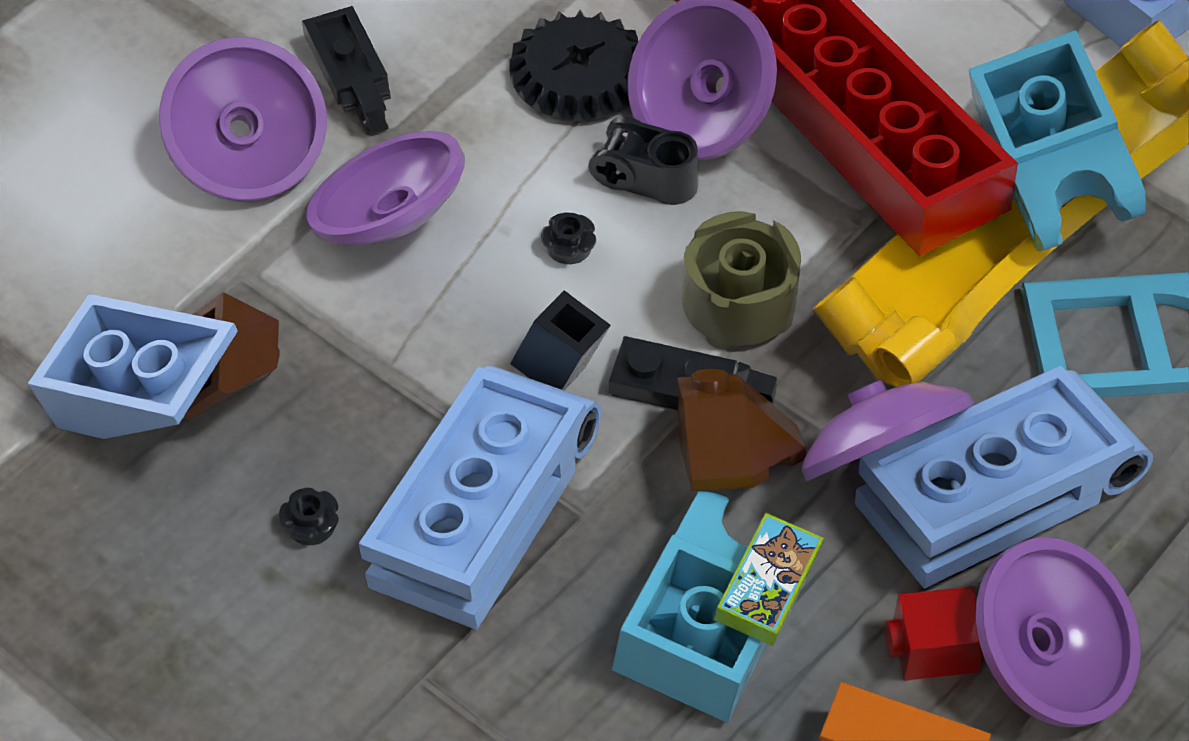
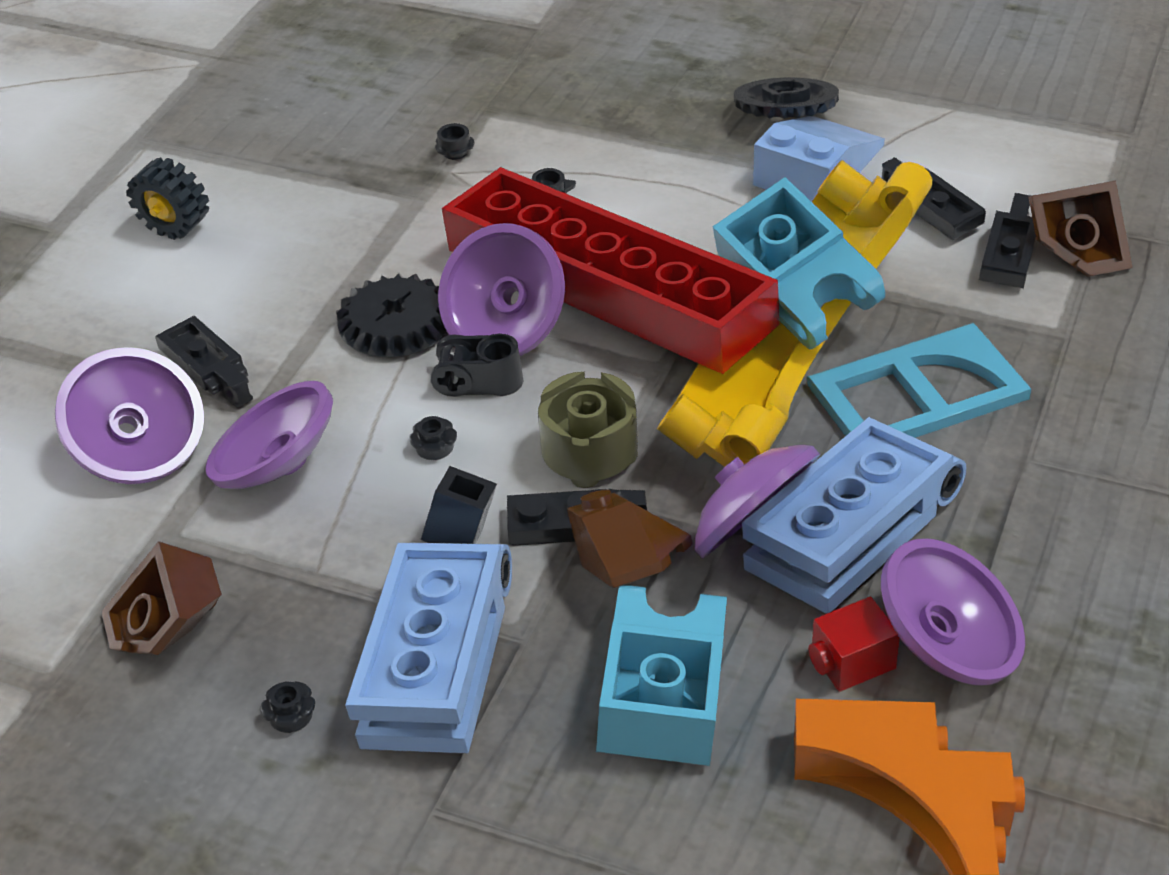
camera: 15 degrees left, 10 degrees down
light blue slope [28,294,238,439] -> none
tile [714,513,824,646] -> none

